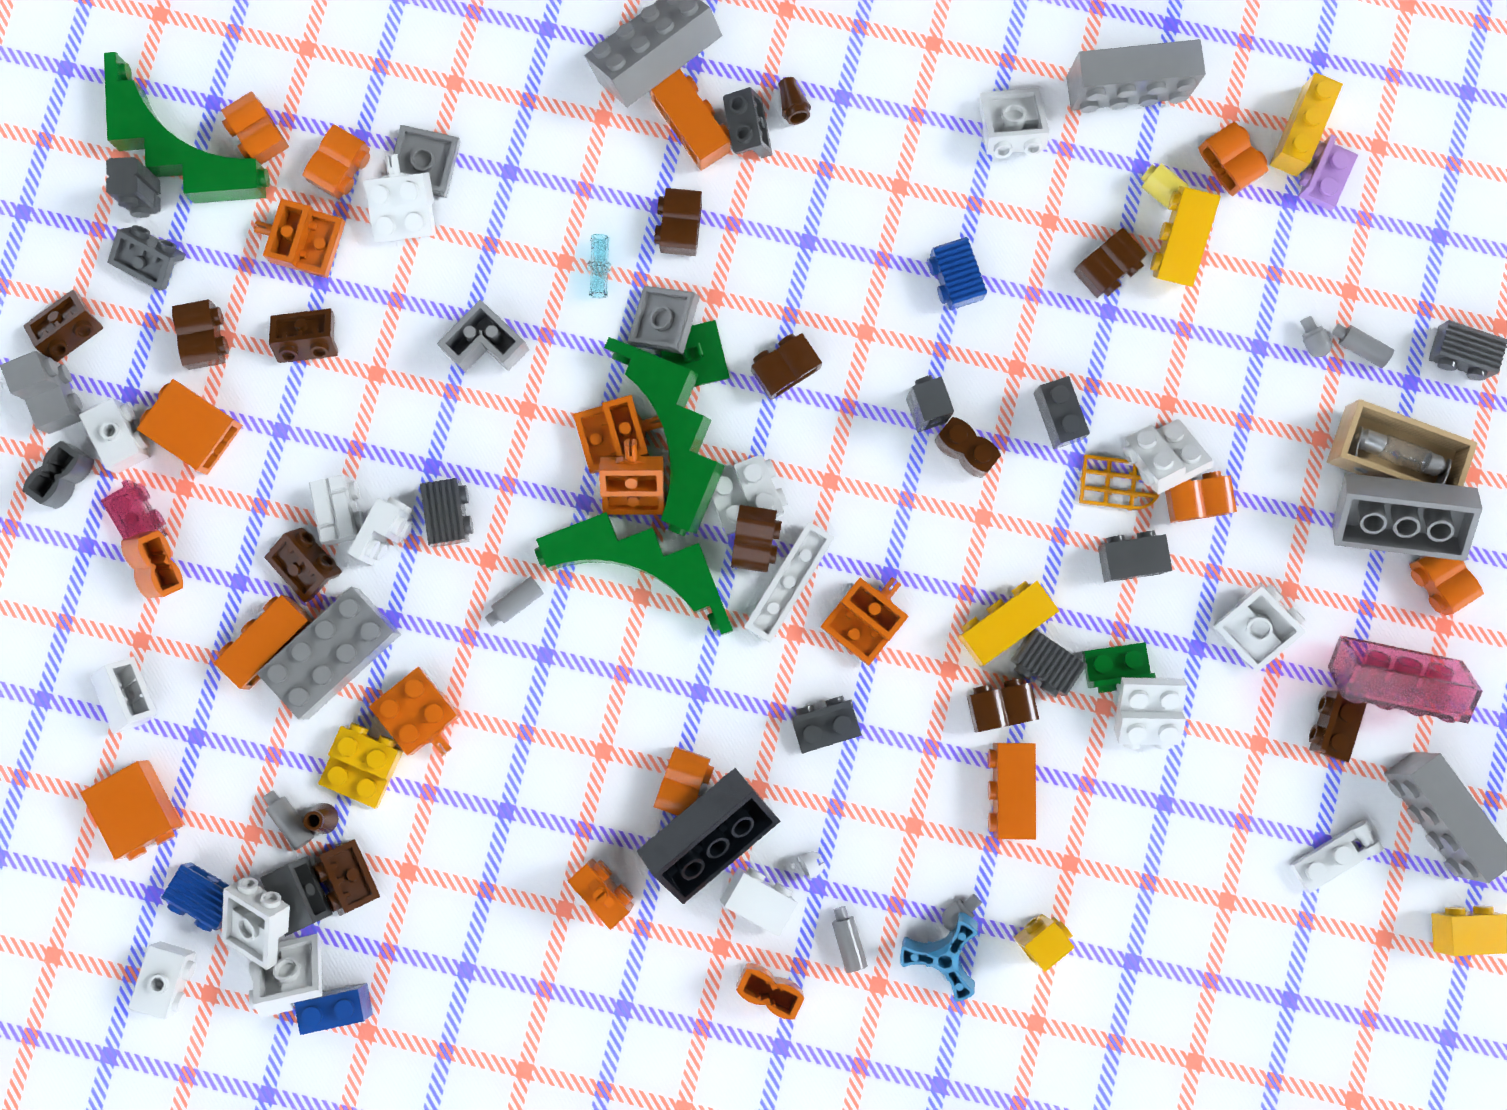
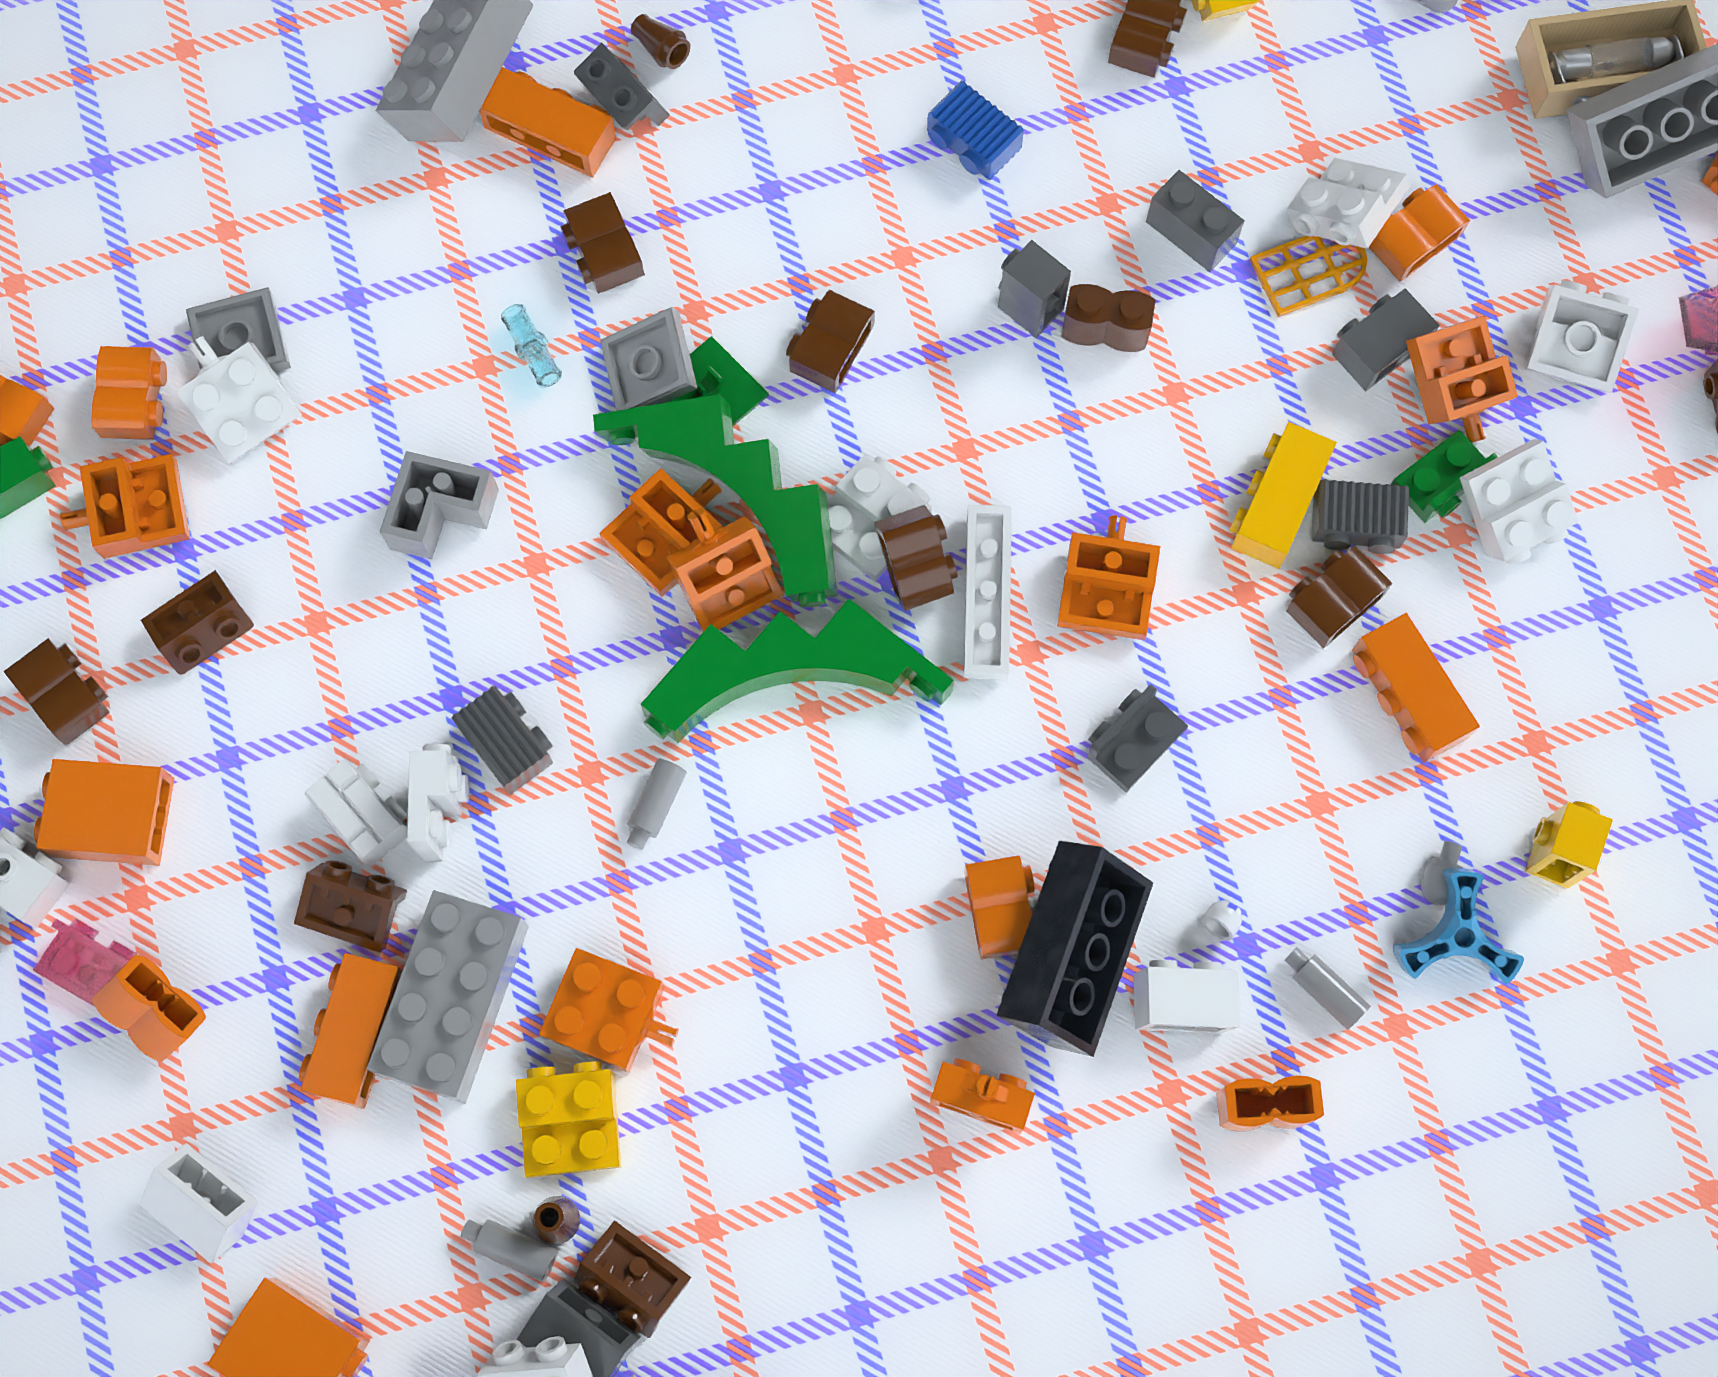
camera: 25 degrees left, 10 degrees down
none -> orange plate [1406,315,1518,443]

